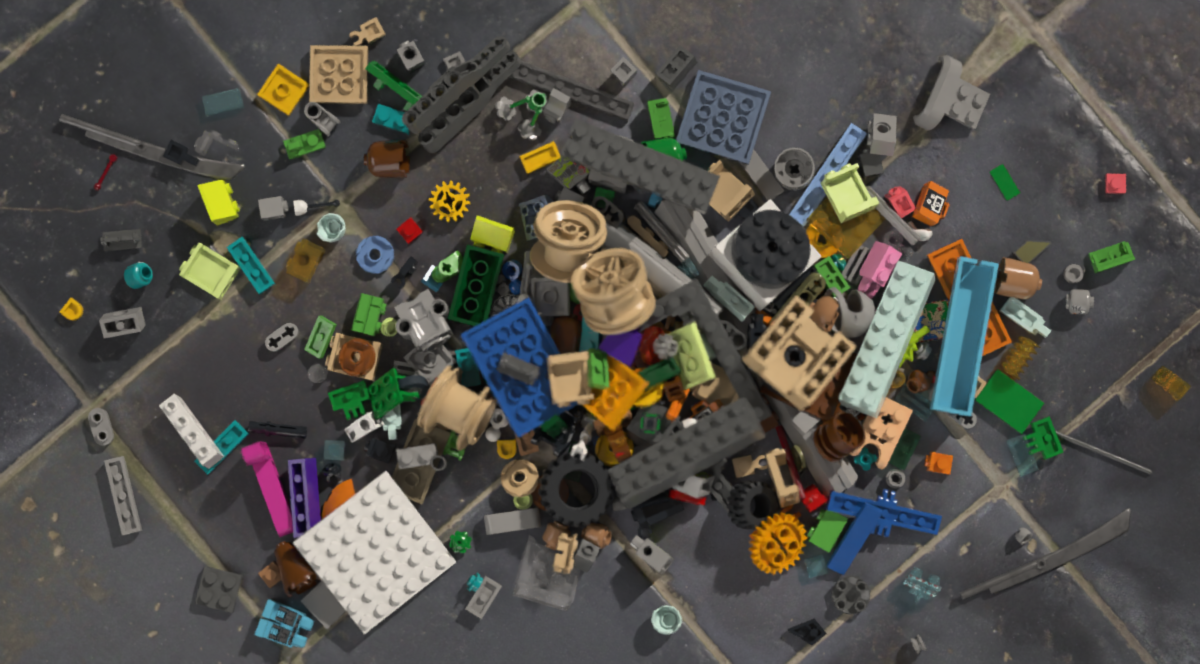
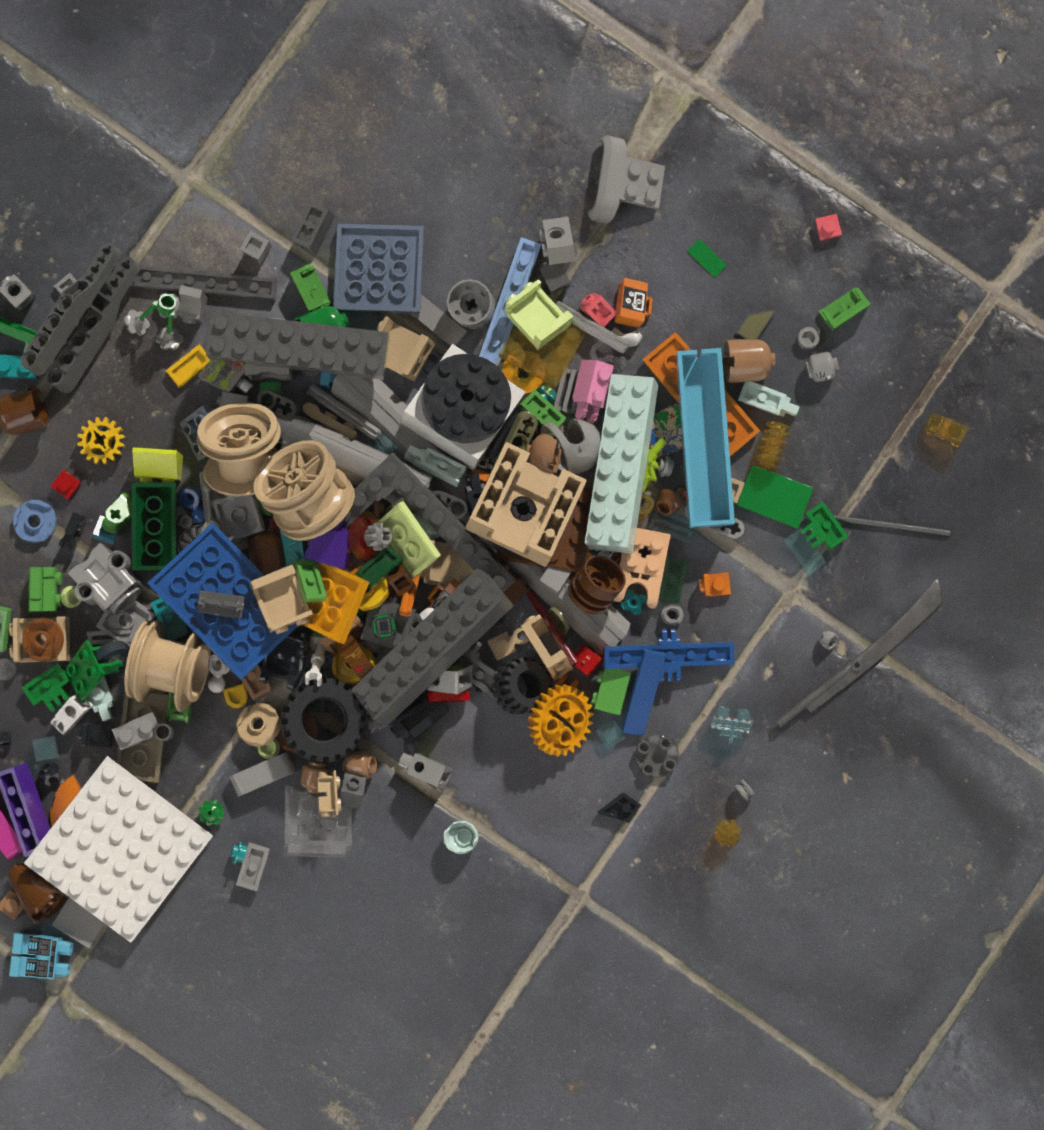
camera: 15 degrees left, 0 degrees up
dark green tile [541,415,569,438] -> none

